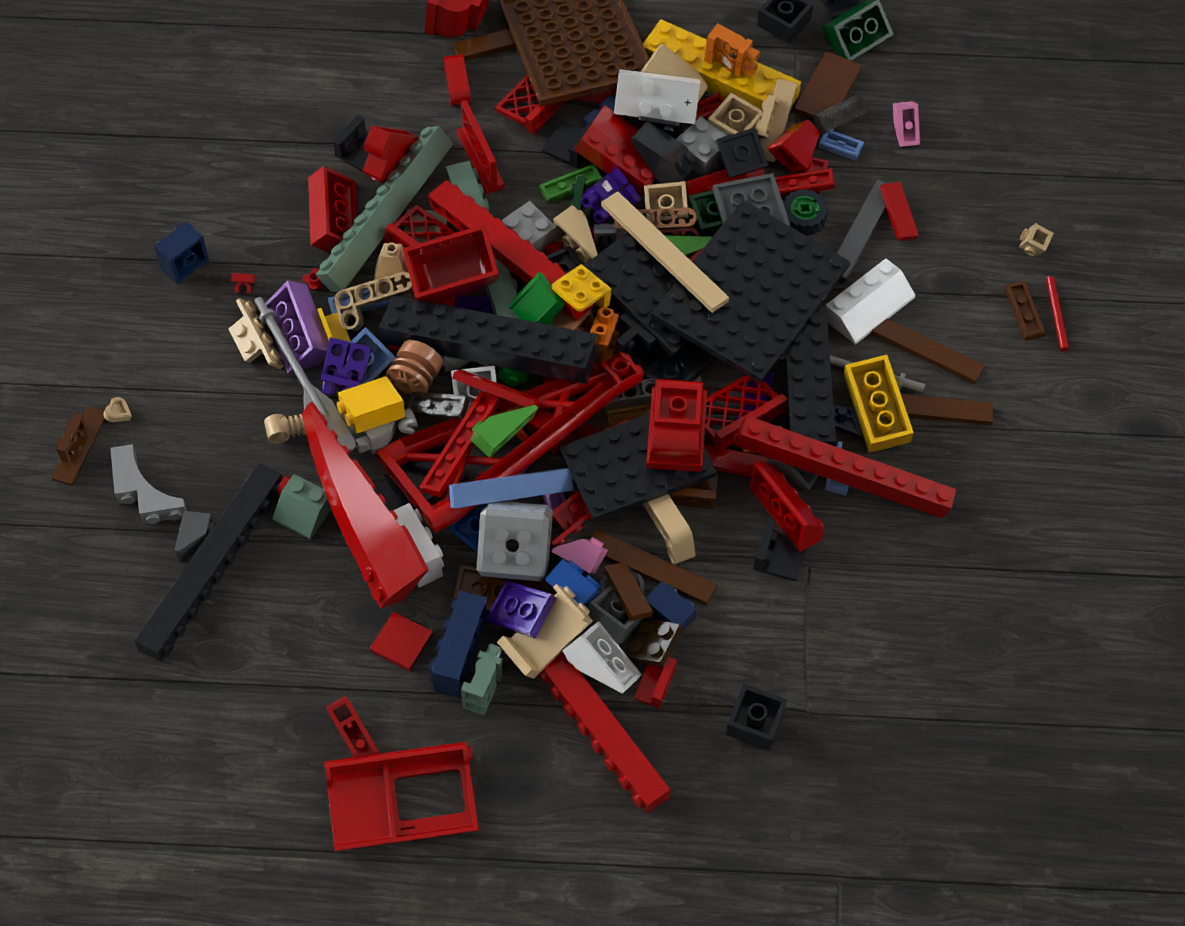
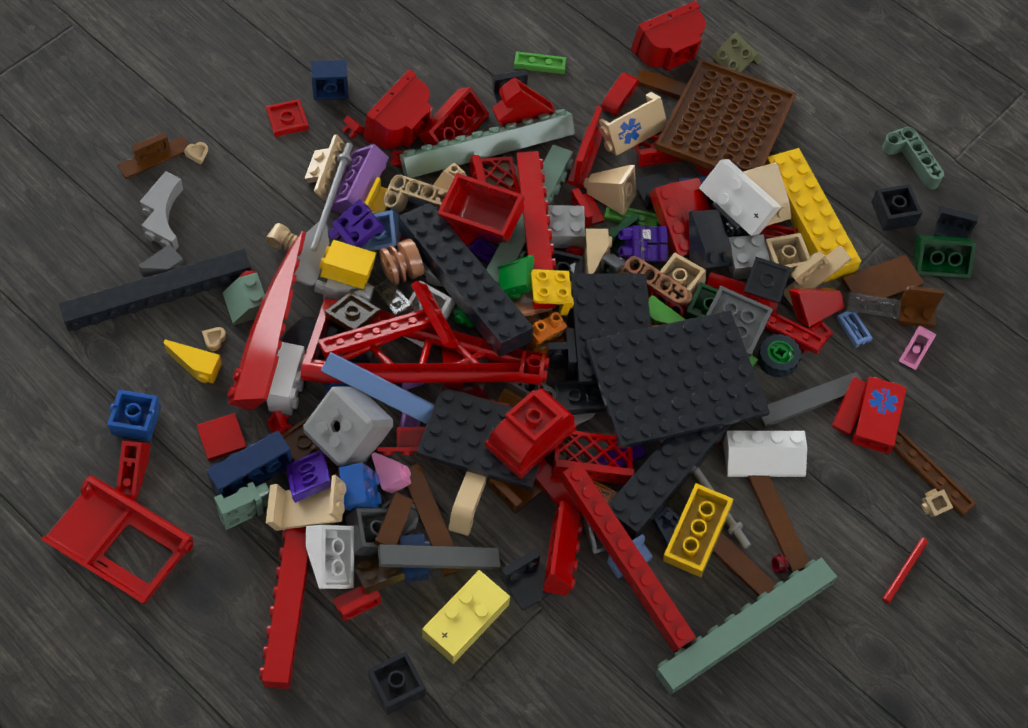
camera: 35 degrees right, 0 degrees up
bright green slope [470,405,538,458] -> none
tan tile [601,191,729,313] -> none
orange hips [704,23,760,77] -> none
reddish brown tile [1004,281,1046,341] -> none
none -> blue brick [107,390,161,442]
none -> yellow slope [164,340,222,384]
none -> tan tile [202,327,226,351]
none -> red tile [266,99,309,137]
none -> red tile [267,410,293,434]
none -> dark brown plate [325,291,380,331]
none -> red container [363,69,433,150]
none -> dark grey tile [378,544,500,570]
none -> light yellow brick [422,570,510,664]
none -> bright green tile [514,52,567,74]
none -> red panel [570,188,605,228]
none -> tan slope [584,165,637,215]
none -> tan panel [599,92,667,156]
none -> sand green brick [656,557,837,695]
none -> dark red plate [771,554,789,574]
none -> red panel [851,376,907,455]
none -> reddish brown tile [892,427,977,517]
none -> reddish brown bracket [897,286,944,329]

